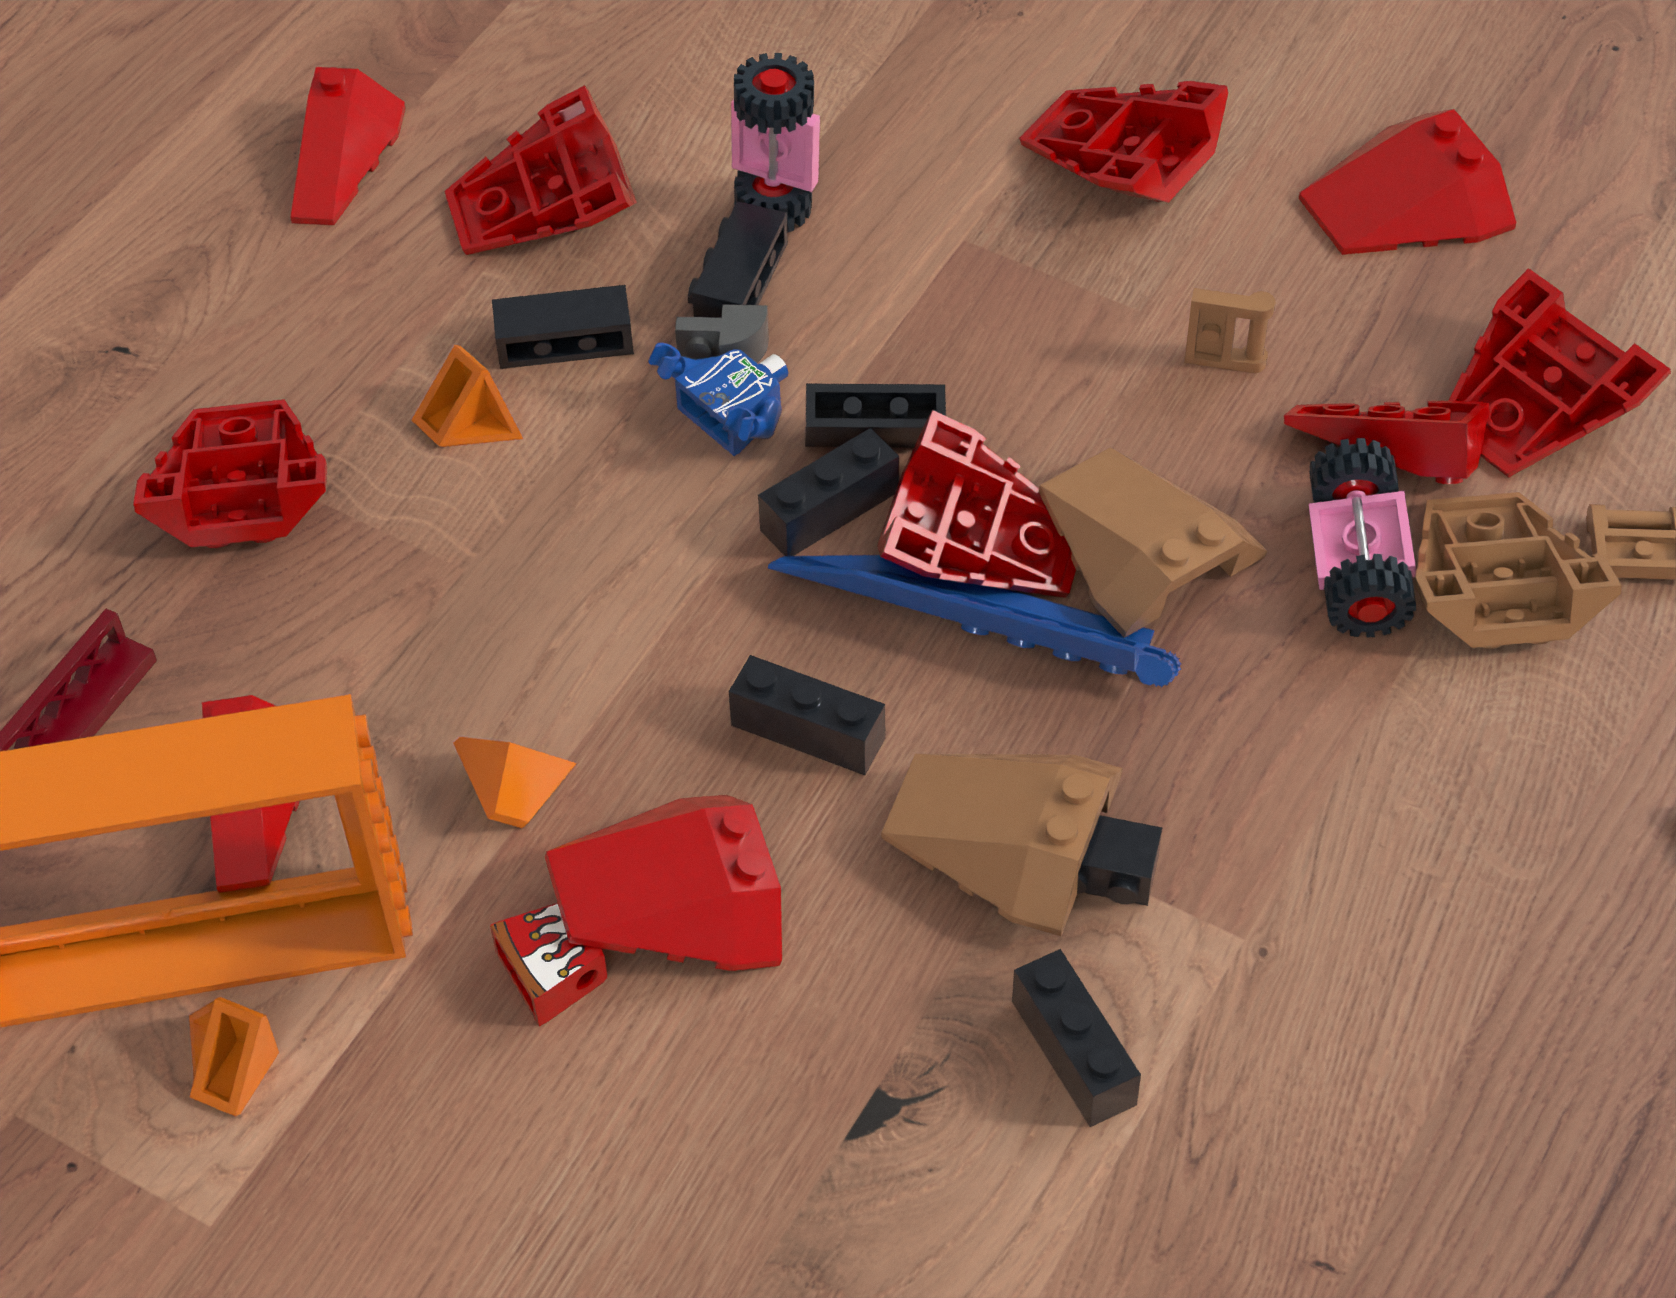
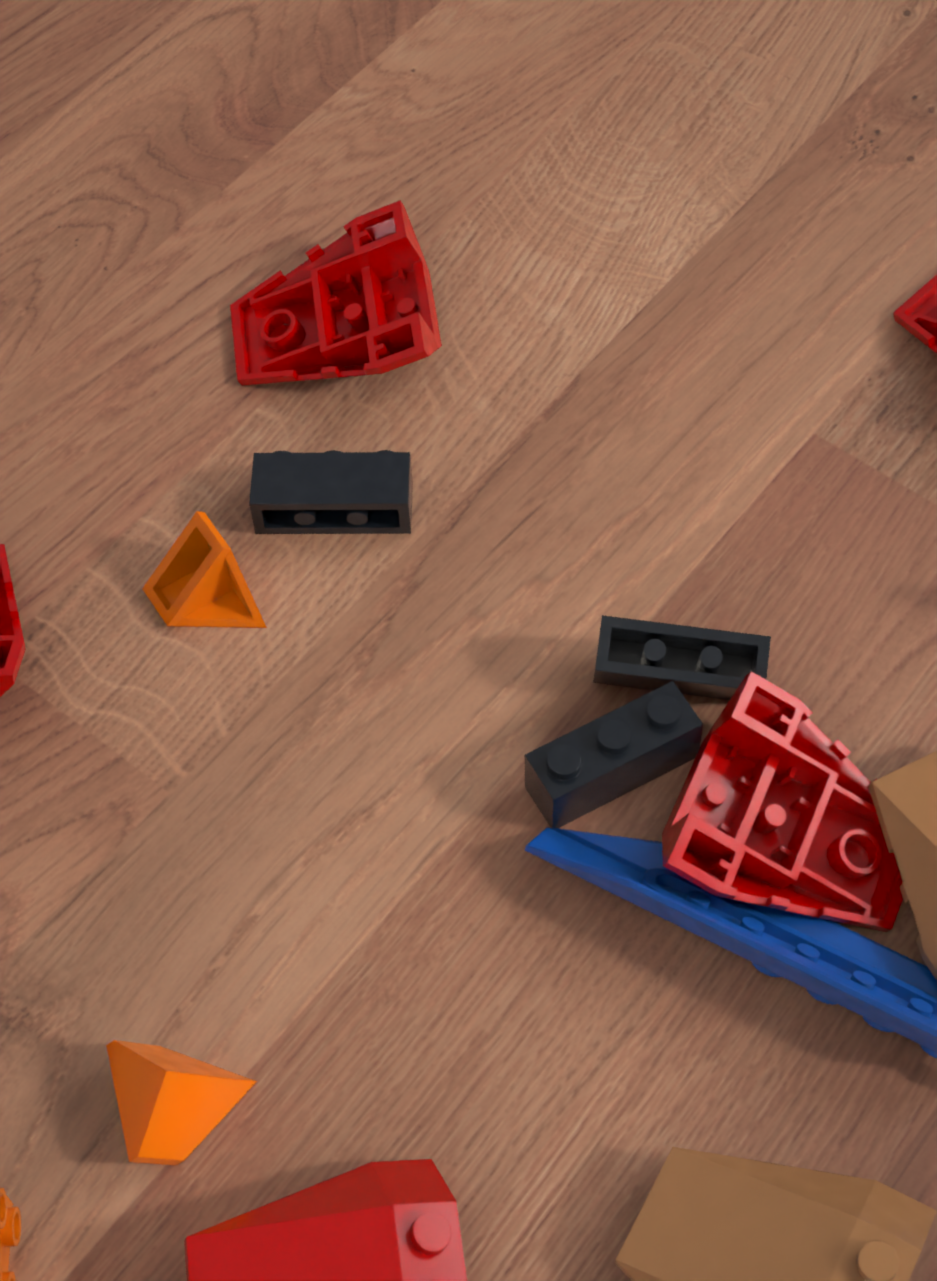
camera: 10 degrees right, 5 degrees up
red wedge [290,67,406,225] -> none
blue torso [648,343,789,456] -> none
dark grey brick [675,305,769,363] -> none
black brick [688,201,788,318] -> none
black brick [728,655,886,775] -> none
plate [731,53,820,233] -> none

